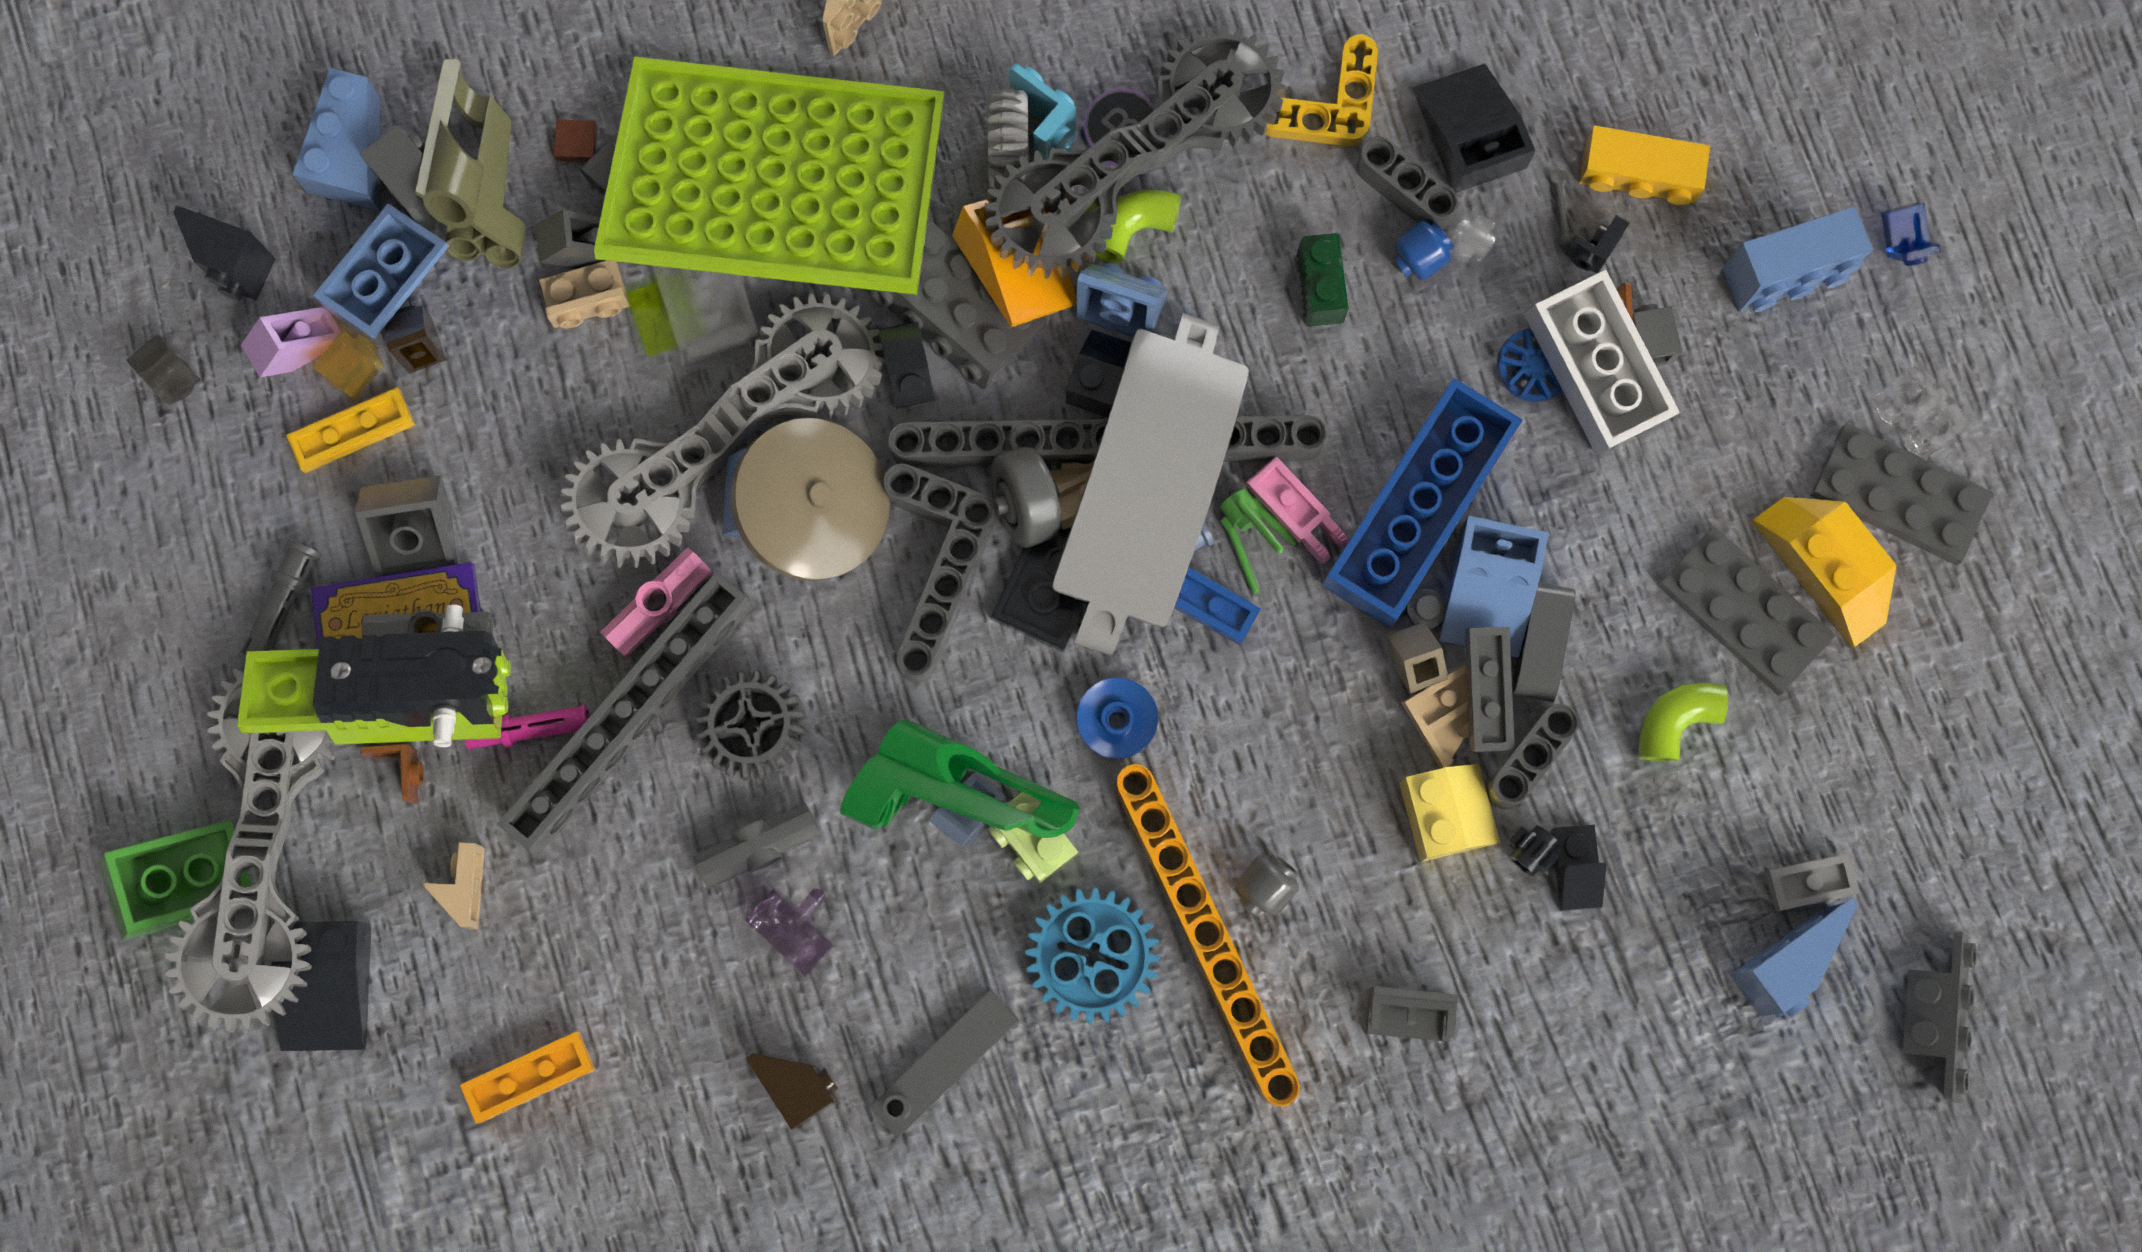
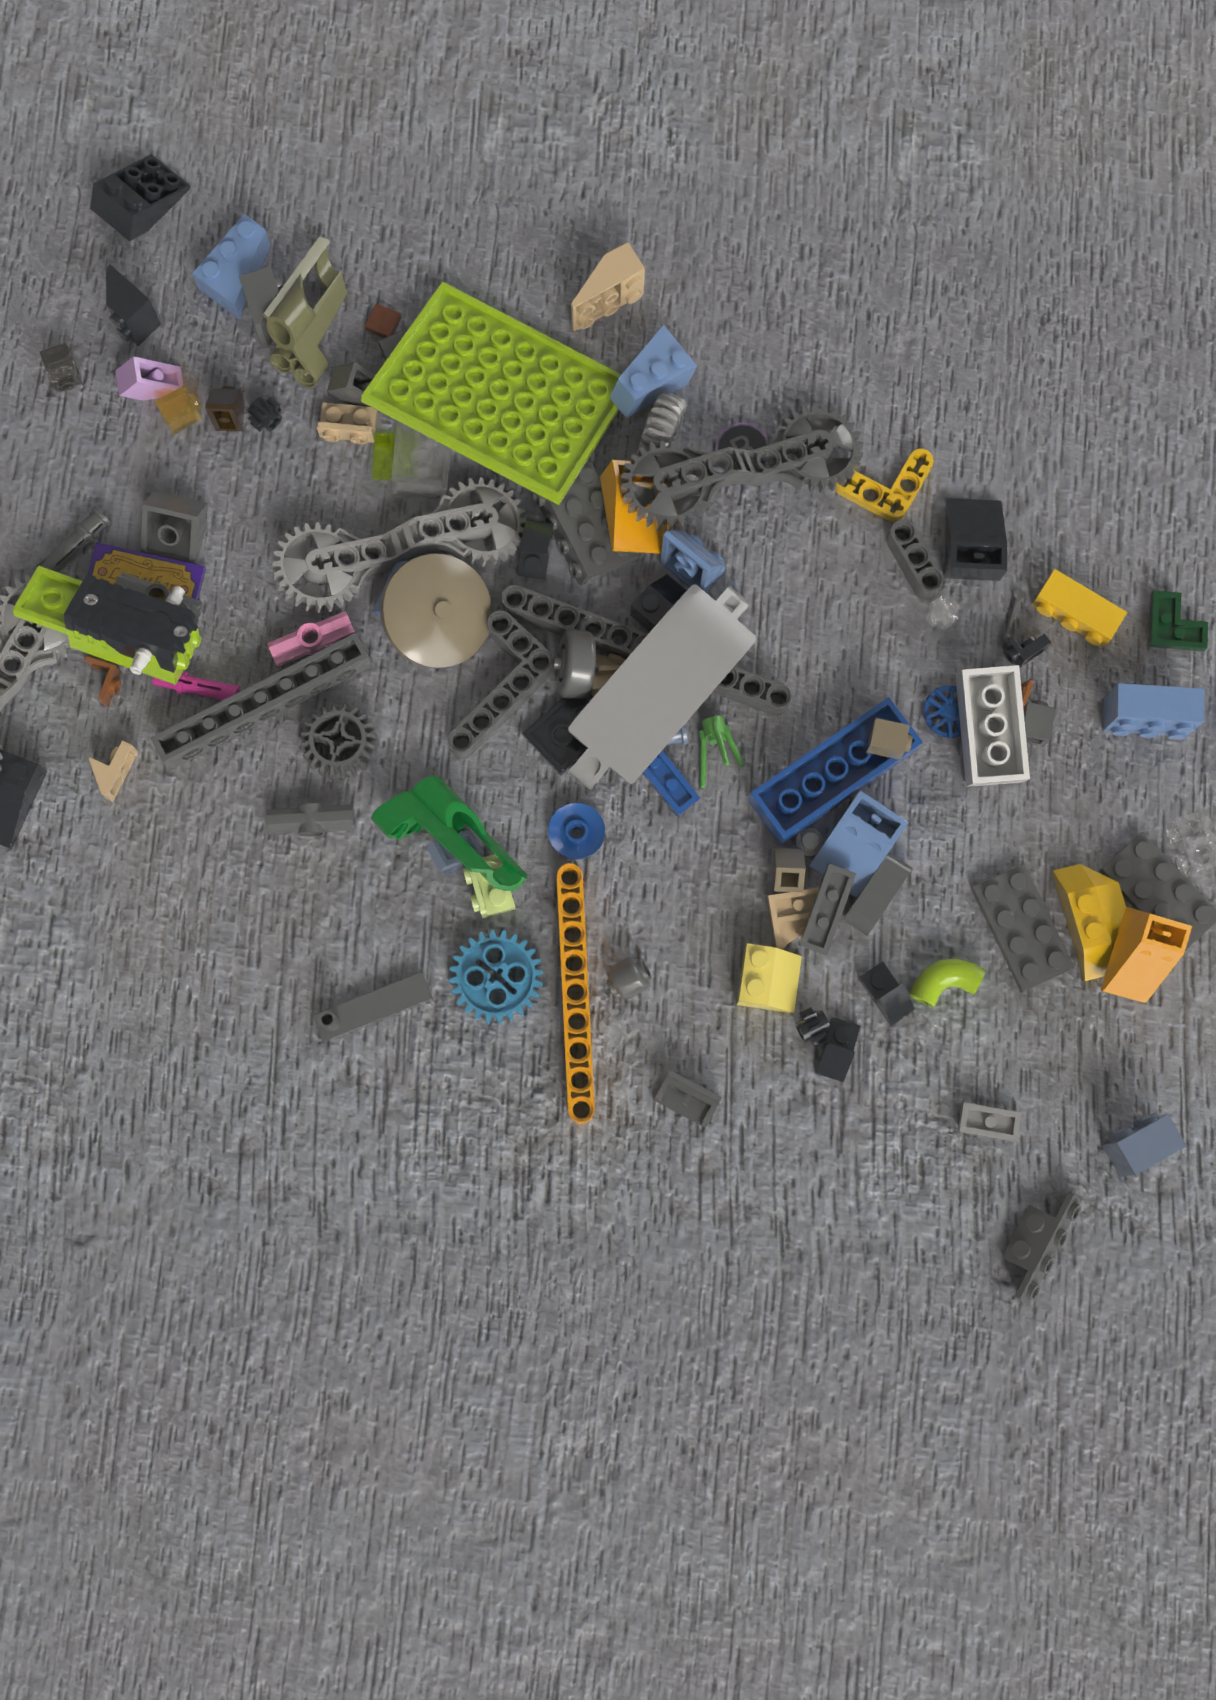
camera: 20 degrees right, 0 degrees up
yellow tile [286,387,415,473] -> none
medium blue slope [313,204,449,339] -> none
light orange plate [460,1031,596,1124] -> none
clear purple piece [745,888,835,977] -> none
dark brown slope [746,1053,839,1130] -> none
medium azure bracket [1009,63,1076,160] -> none
lime cylinder [1094,189,1181,263] -> none
bright pink hinge [1245,456,1349,564] -> none
dark green brick [1296,233,1349,327] -> none
blue head [1393,221,1454,280] -> none
dark grey beam [1486,704,1579,809] -> none
medium blue slope [1730,898,1858,1018] -> none
none -> black slope [90,154,191,241]
none -> black gear [248,396,282,432]
none -> medium blue wedge [610,325,697,418]
none -> black slope [858,961,915,1026]
none -> dark tan brick [866,718,913,760]
none -> light orange slope [1100,907,1192,1003]
none -> sand blue brick [1102,1113,1187,1177]
none -> dark green plate [1148,590,1208,652]

